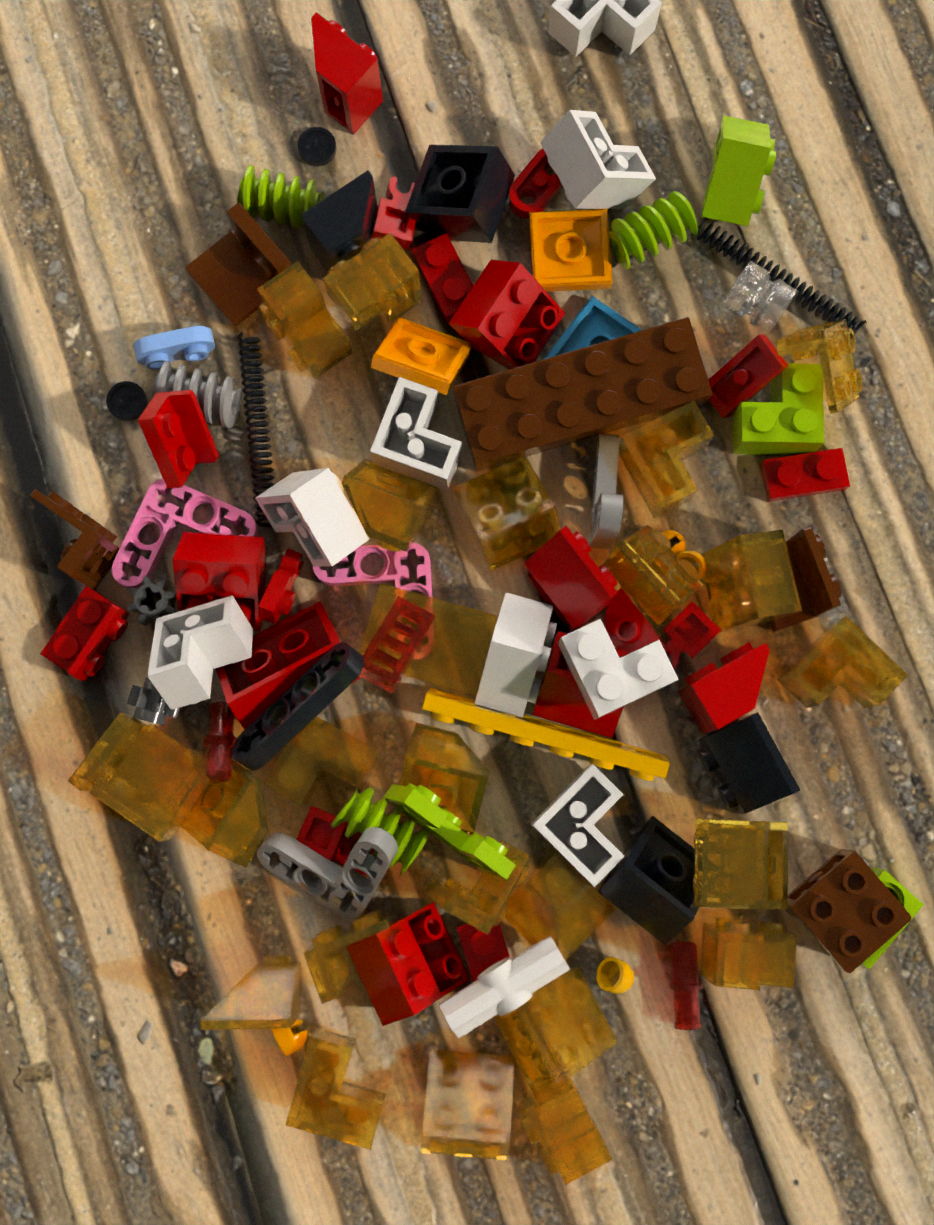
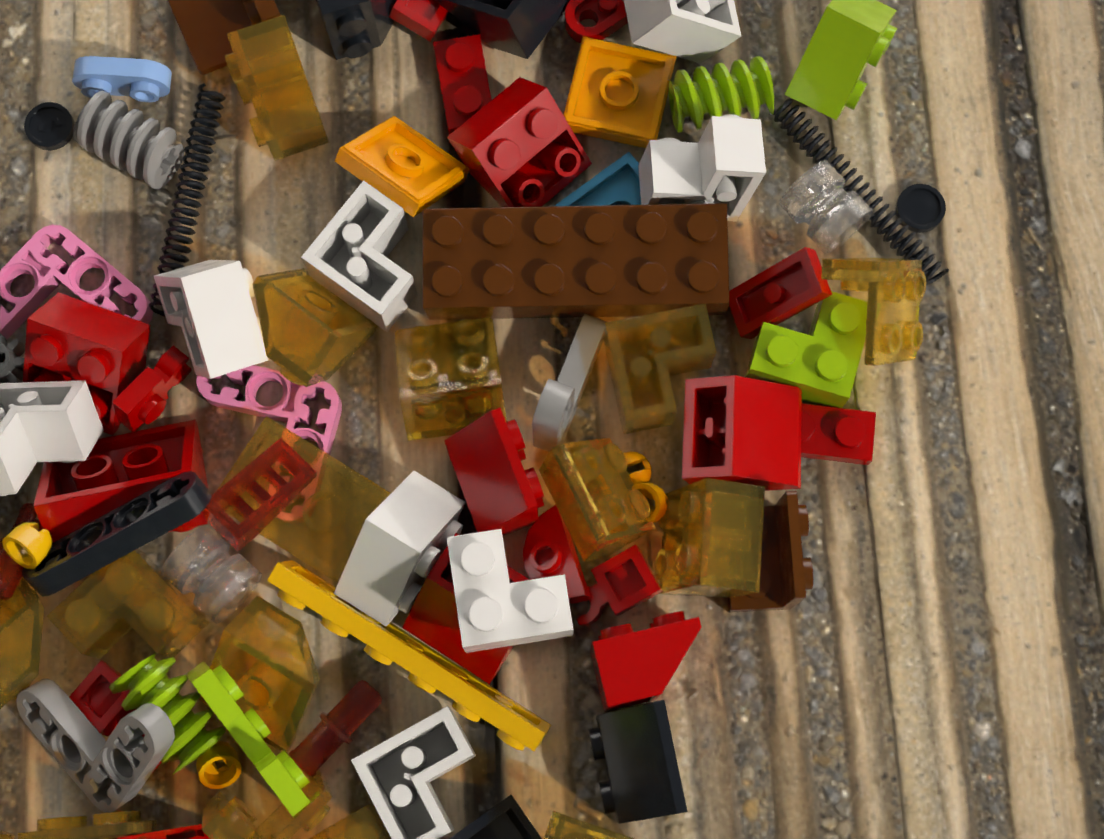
camera: 15 degrees right, 5 degrees down
red bracket [138,390,219,488] -> none
clear yellow brick [323,233,422,331] -> none
clear yellow brick [777,616,908,709] -> none
none -> yellow hinge [2,522,52,569]
none -> clear wheel [161,525,262,624]
none -> yellow hinge [196,741,242,789]
none -> clear red axle [288,680,382,777]
none -> white brick [638,114,766,222]
none -> red slope [682,375,802,494]
none -> black piece [895,184,946,233]

